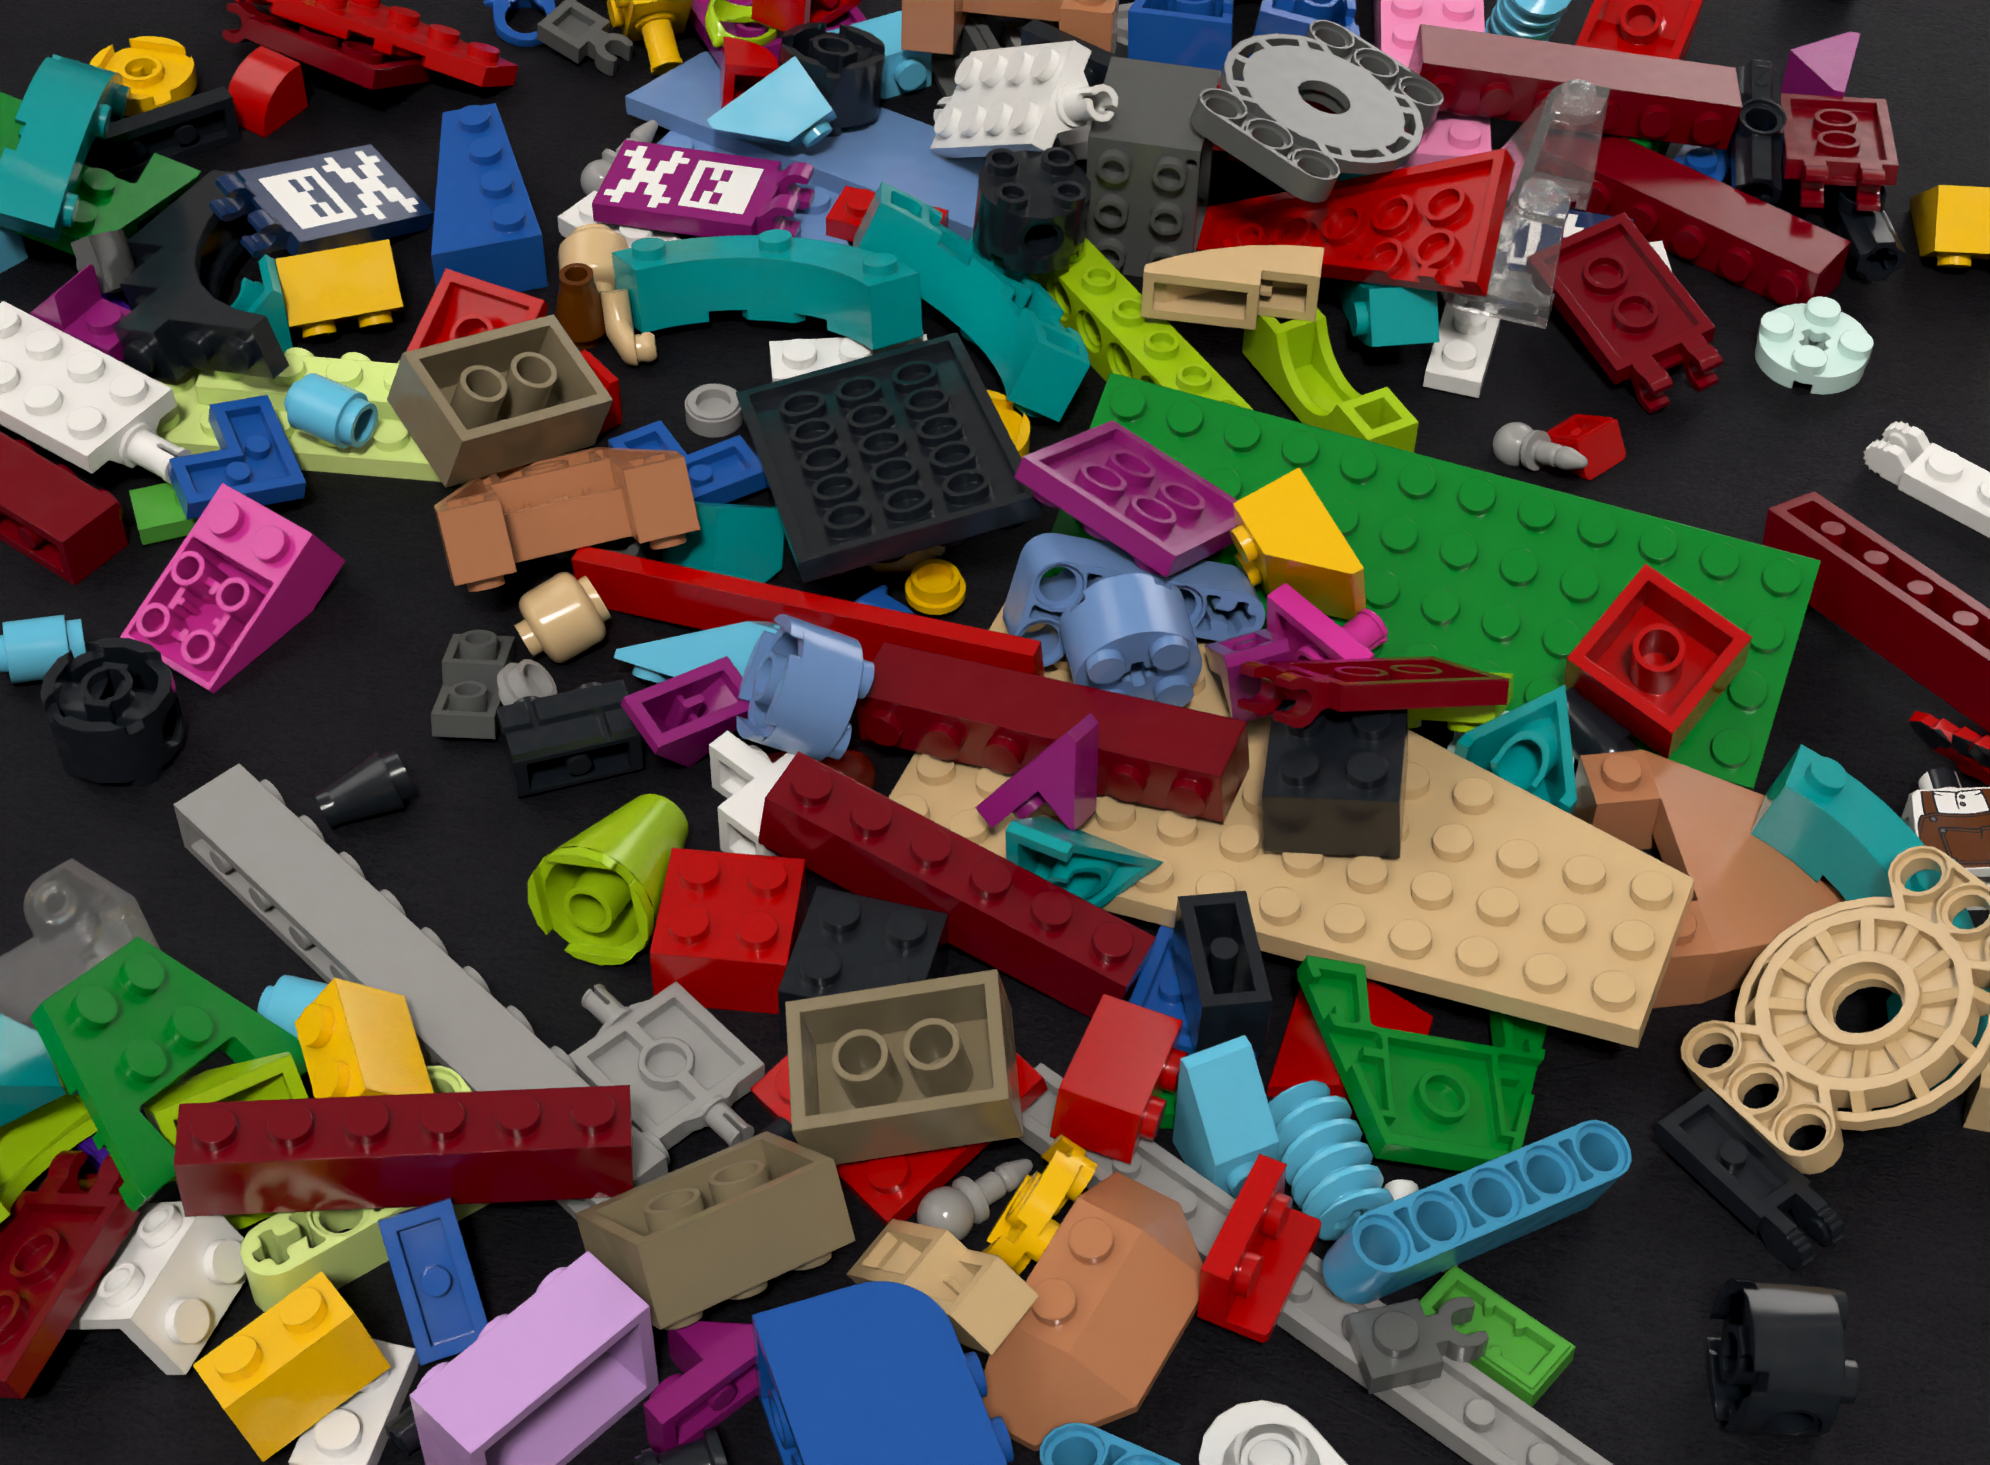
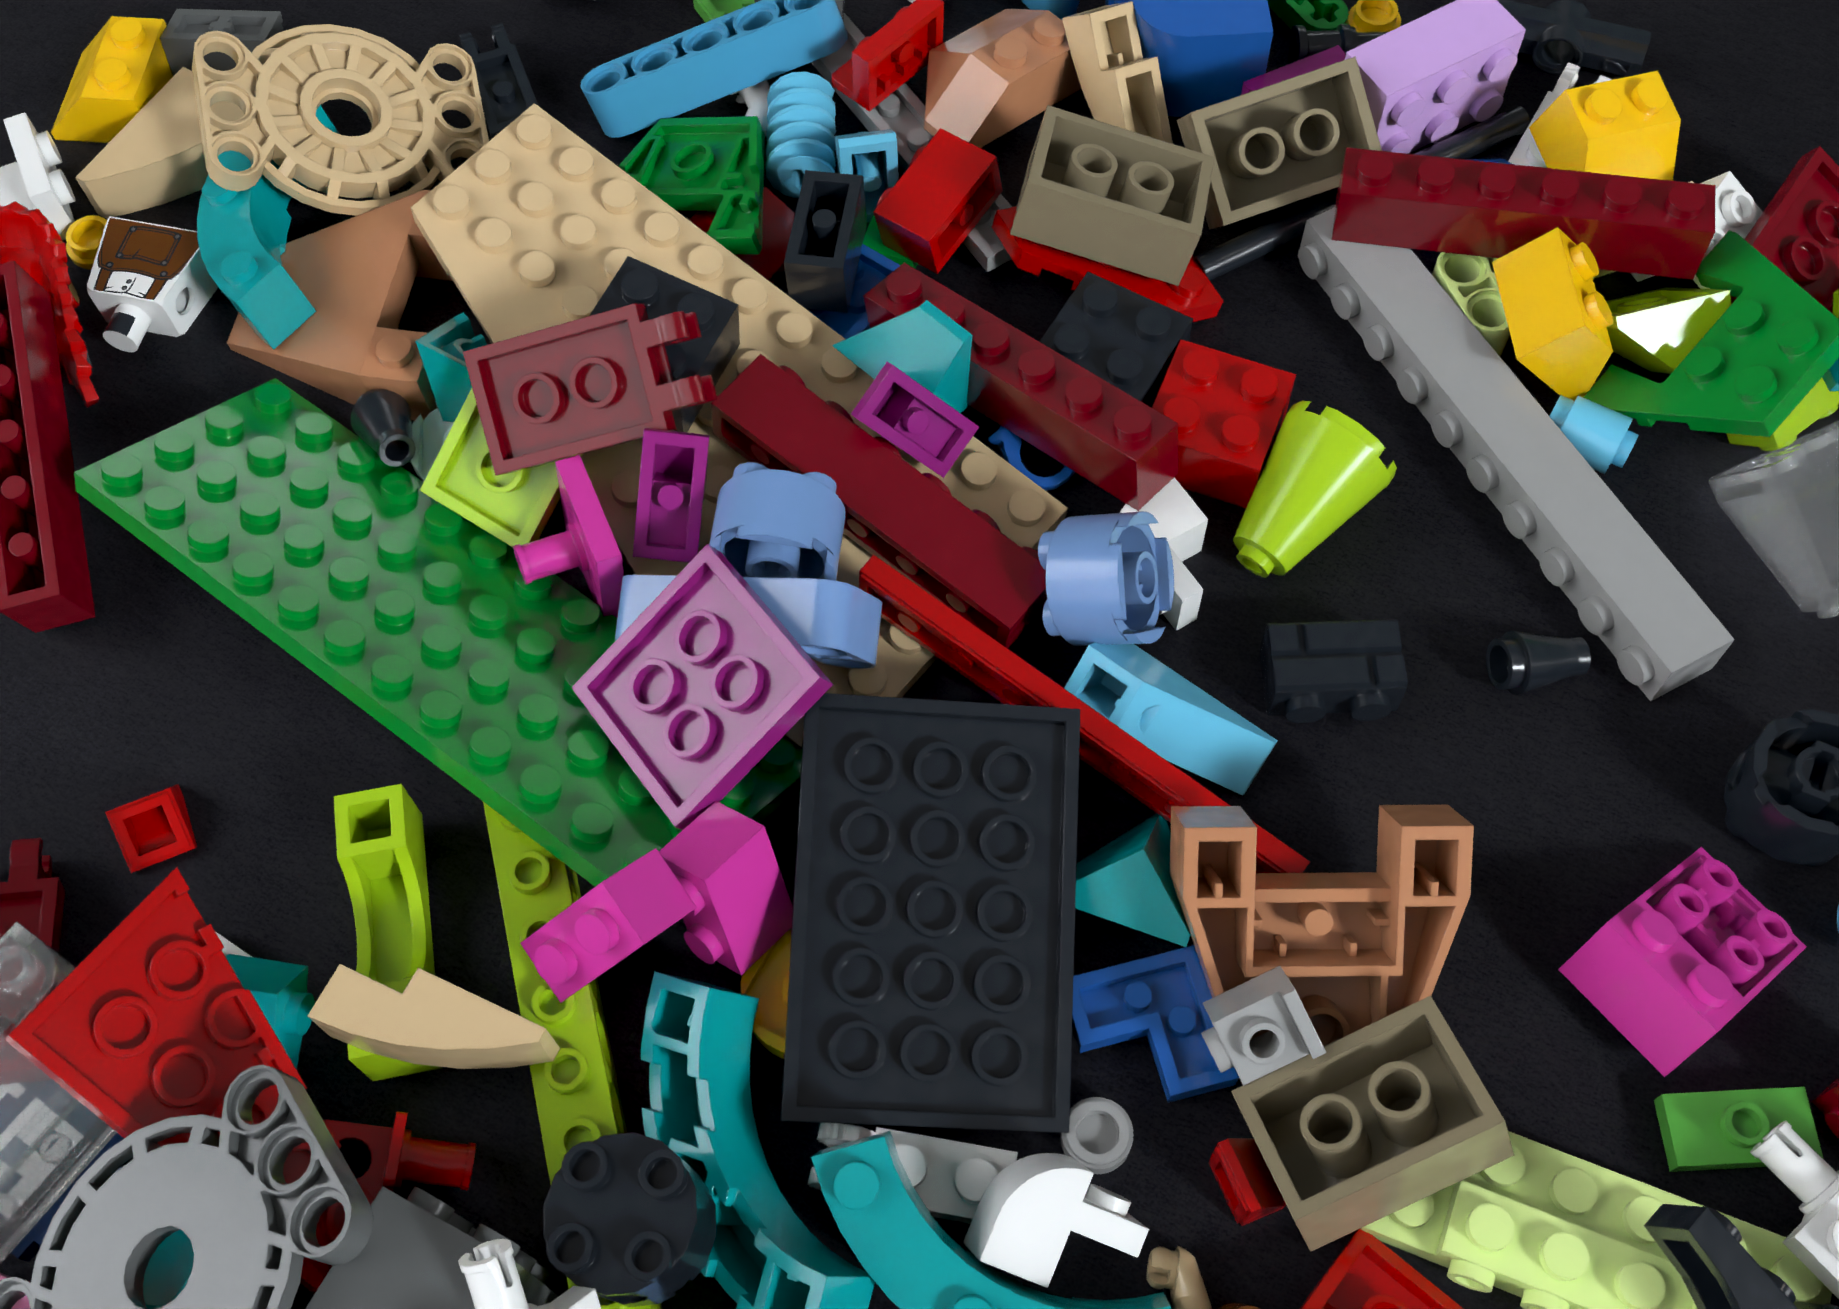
camera: 160 degrees left, 15 degrees up
blue plate [168,395,306,520] -> none
medium azure brick [285,373,378,448] -> none
dark grey slope [431,630,515,739] -> none
light grey plate [497,659,557,706] -> none
tan head [514,572,611,665] -> none
light grey plate [568,981,765,1150] -> none
magenta slope [620,656,749,768] -> none
yellow plate [982,1134,1098,1275] -> none
yellow slope [1230,467,1366,620] -> none
light grey bar [1492,422,1588,471] -> none
red brick [1564,563,1752,759] -> none
none -> dark pink brick [520,848,697,1003]
none -> dark pink brick [659,801,793,976]
none -> white brick [964,1153,1149,1288]
none -> light grey brick [1201,966,1326,1086]

